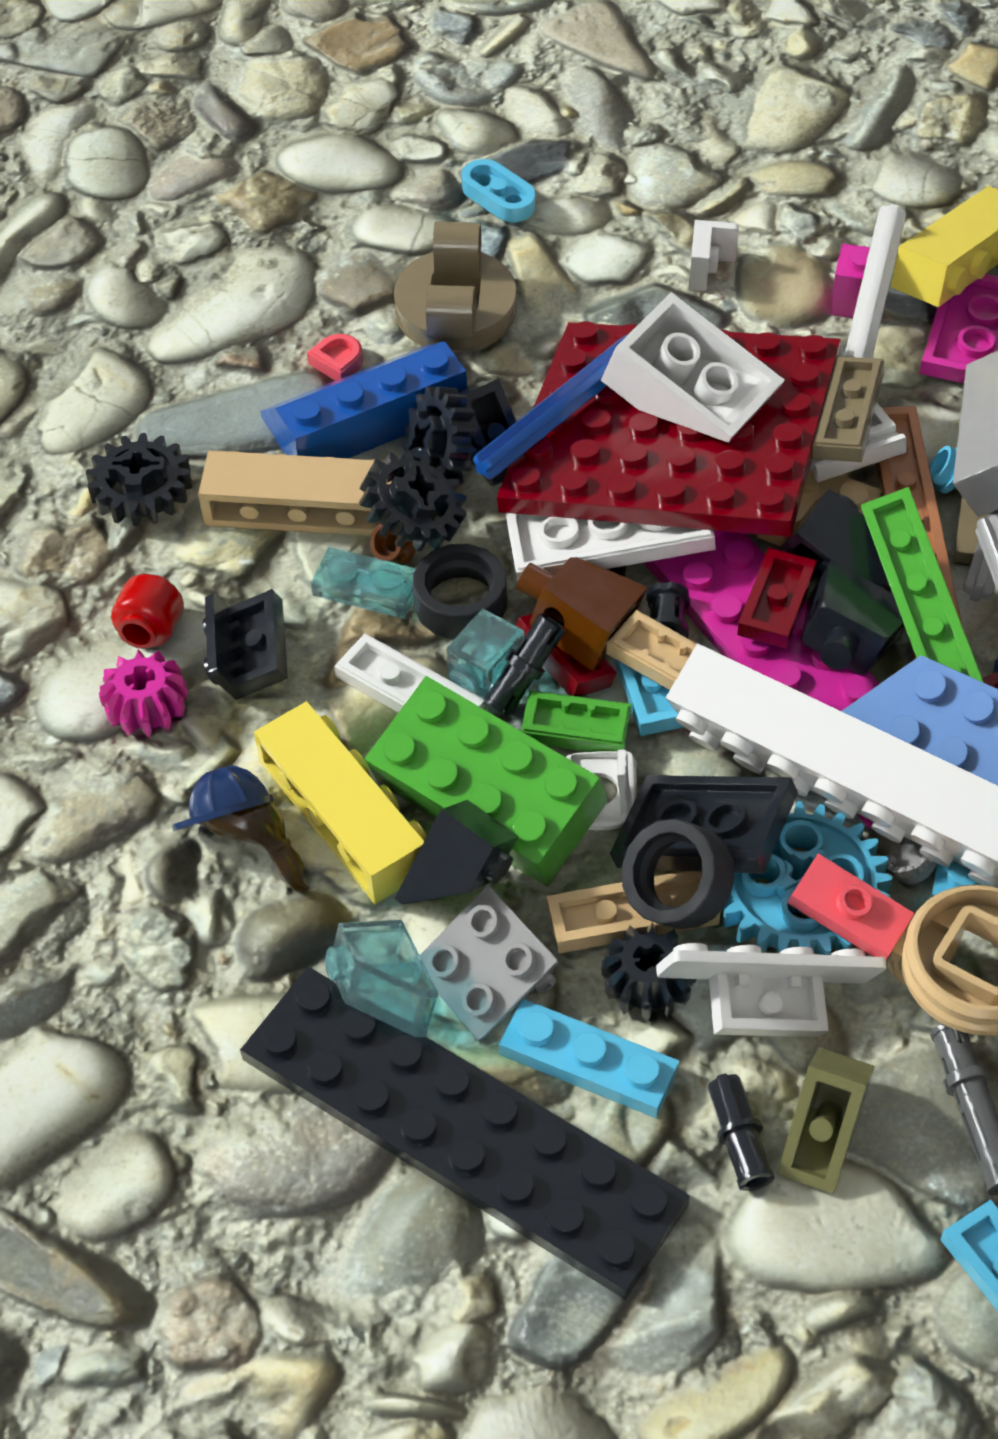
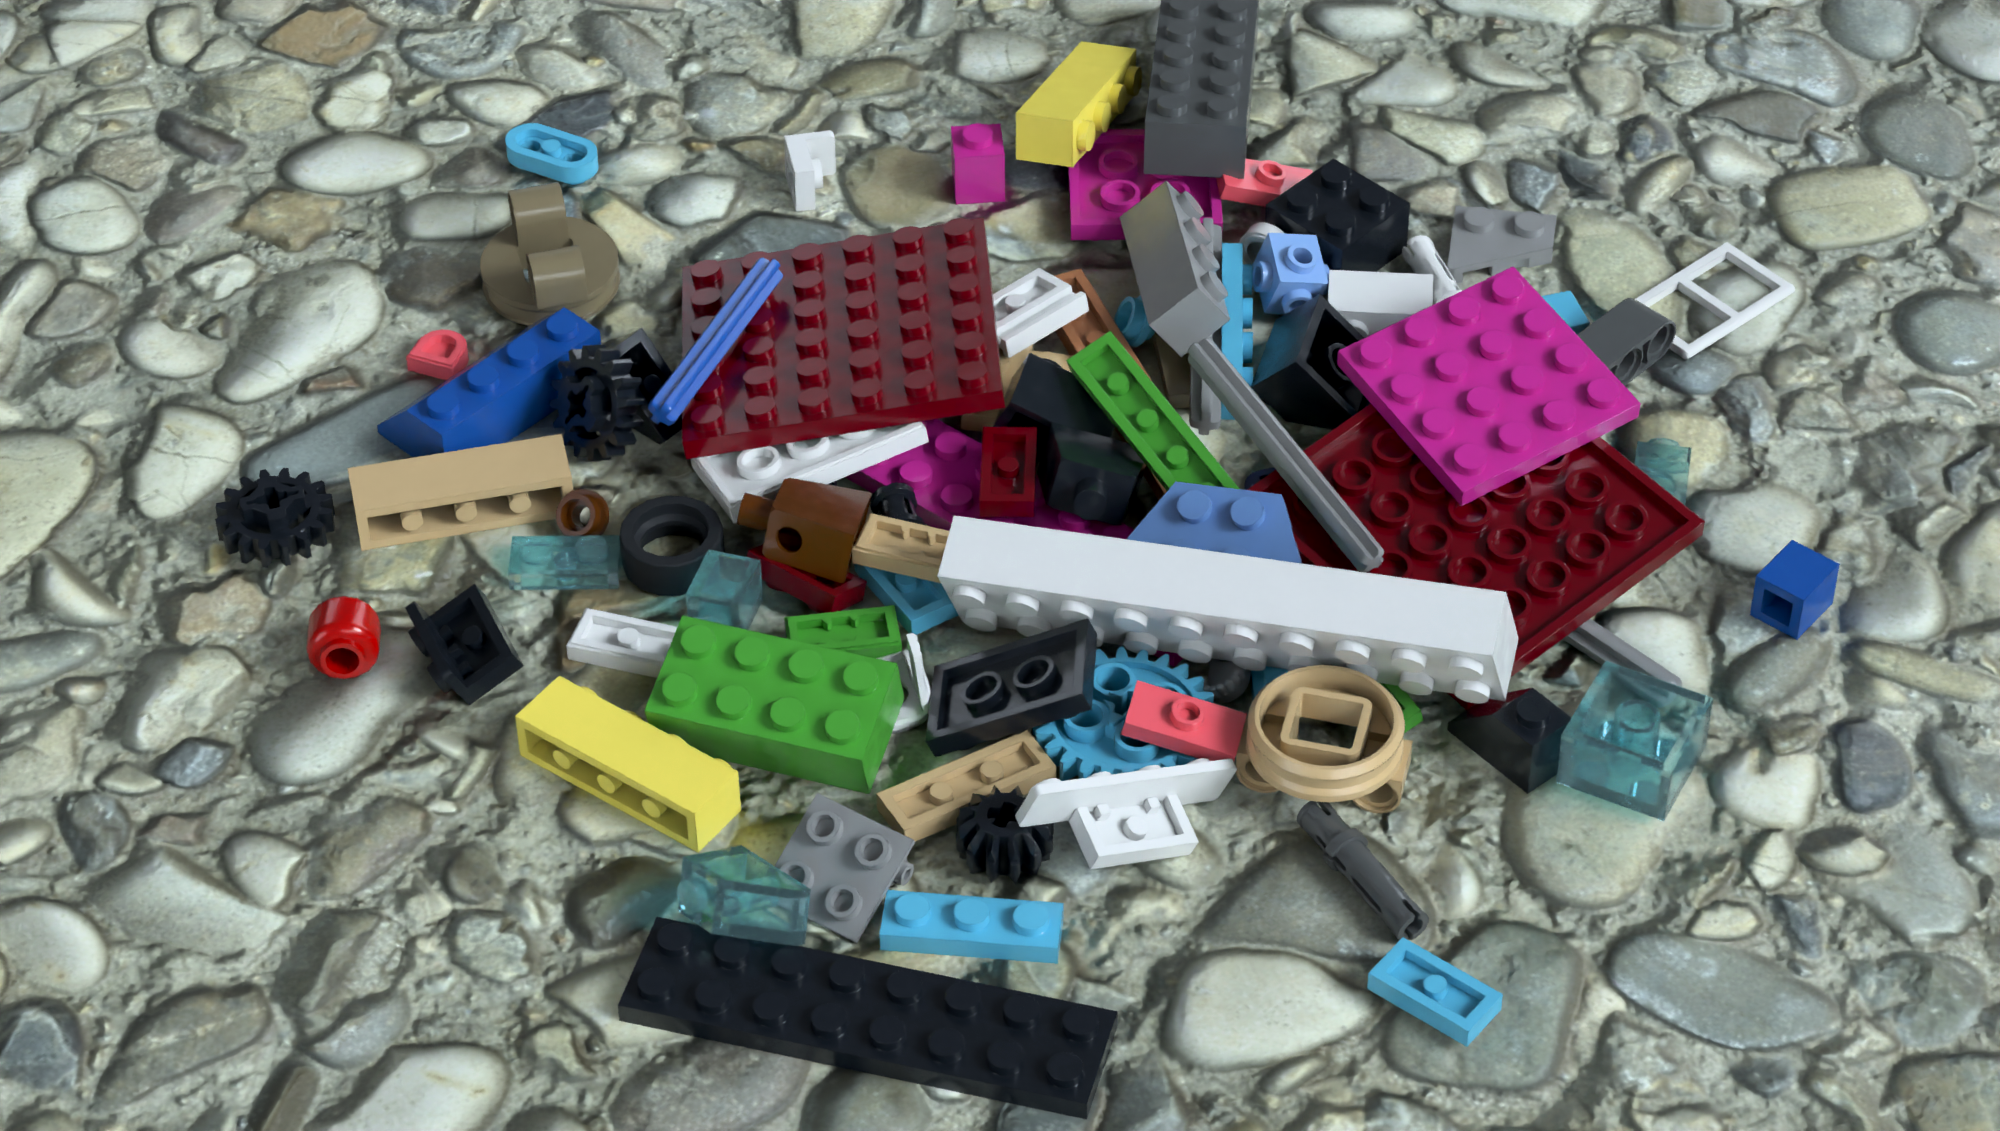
camera: 20 degrees left, 10 degrees down
dark pink gear [99,649,188,738] -> none
piece [172,765,310,893] -> none
black gear [359,450,467,552] -> none
black slope [394,800,519,905] -> none
black pin [484,613,567,717] -> none
white slope [601,292,785,443] -> none
black tyre [622,819,734,929] -> none
black axle [708,1073,775,1191] -> none
olive slope [777,1047,875,1194] -> none
dark tan tile [812,357,884,462] -> none
white axle [844,204,906,358] -> none

